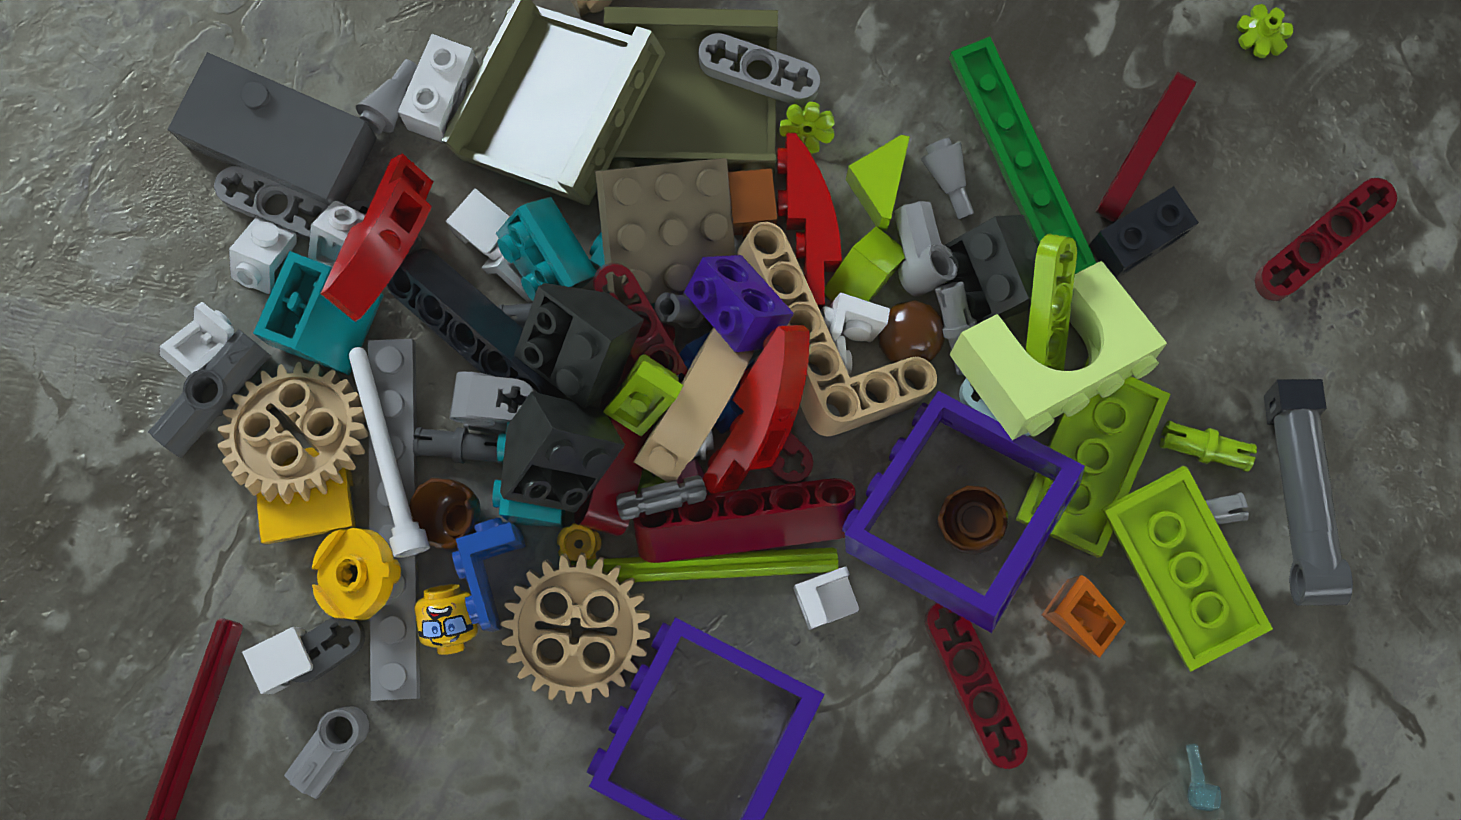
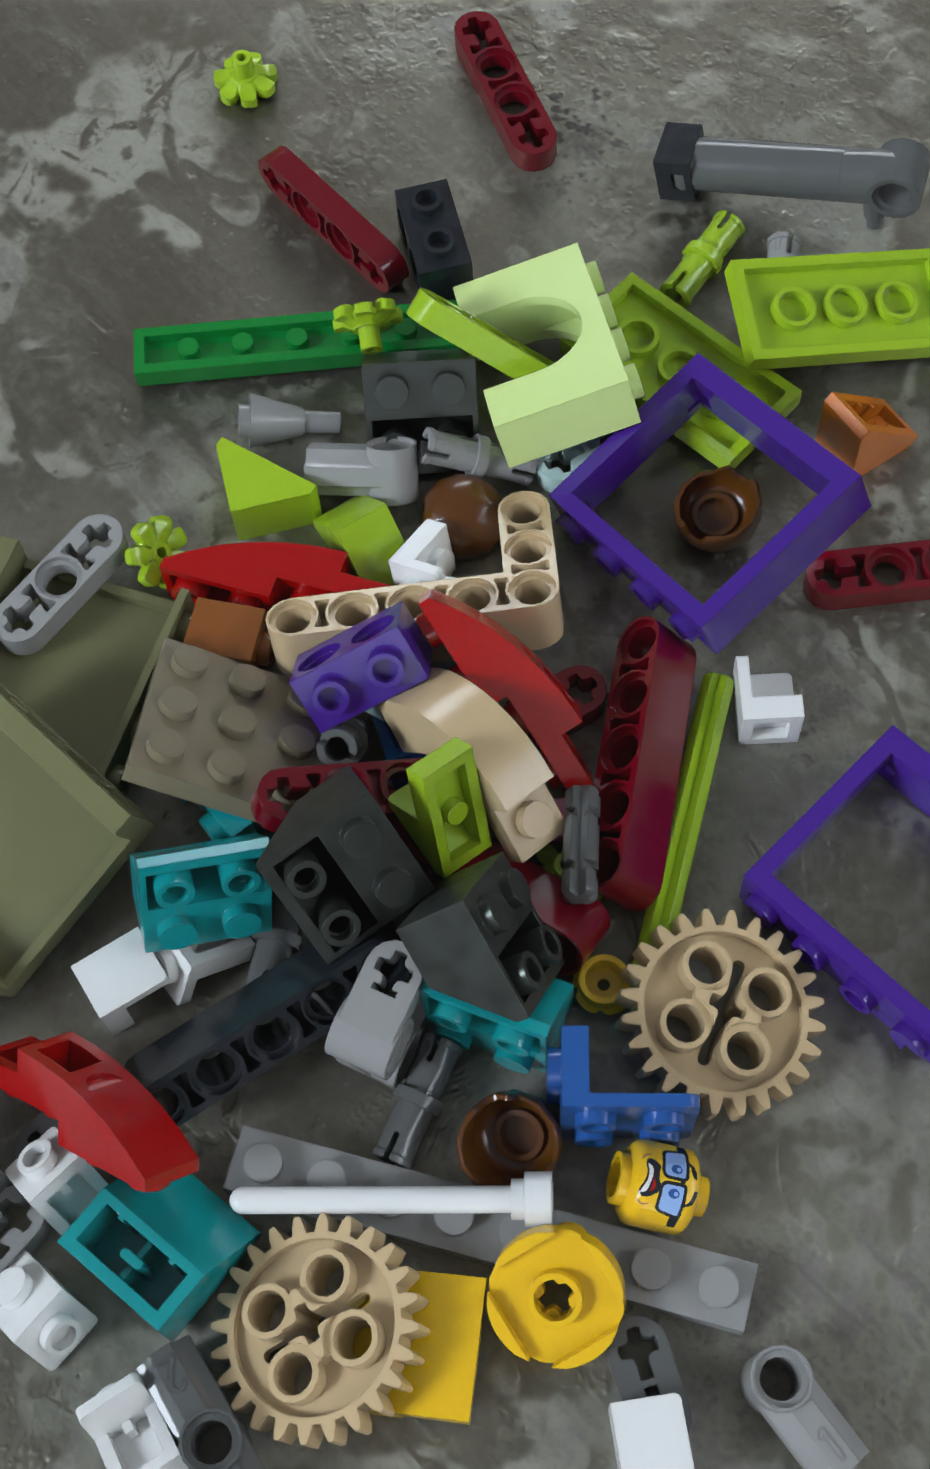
camera: 65 degrees left, 15 degrees down
none -> lime plant [332,298,403,355]

